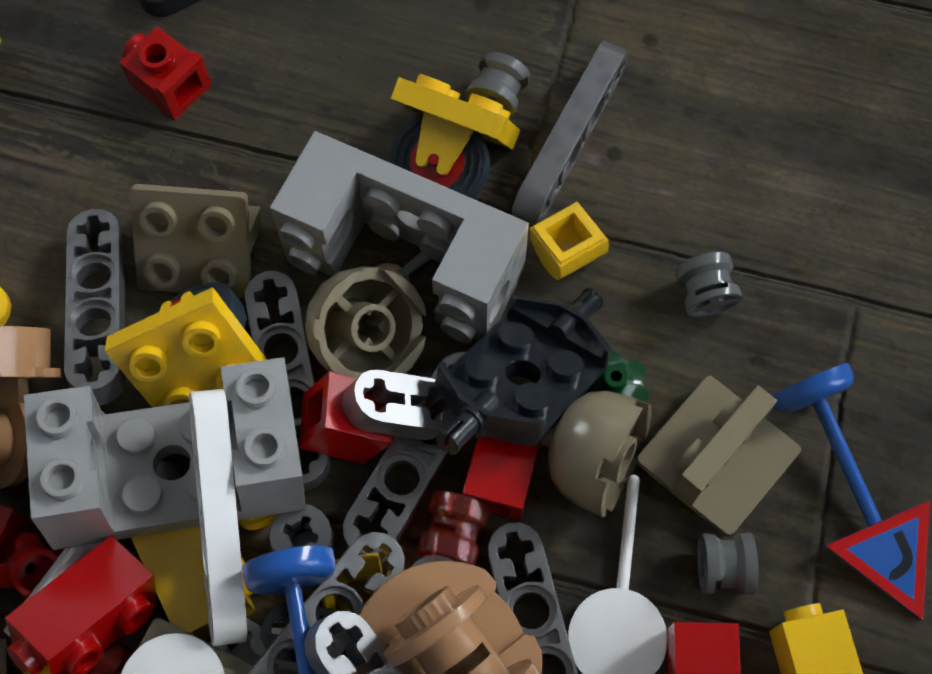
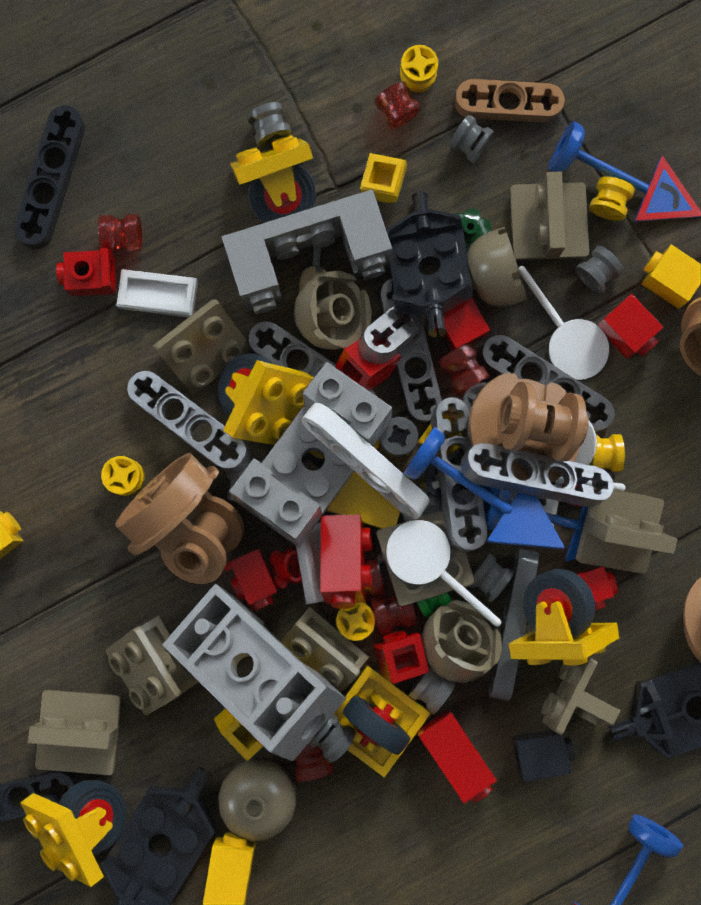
camera: 45 degrees left, 15 degrees up
flat silver beam [511,41,629,226] -> none
none -> clear red wheel [98,213,143,253]
none -> white tile [116,269,198,317]
none -> clear red wheel [374,81,421,129]
none -> yellow wheel [400,45,438,92]
none -> medium nougat beam [454,79,565,123]
none -> yellow wheel [589,177,635,221]

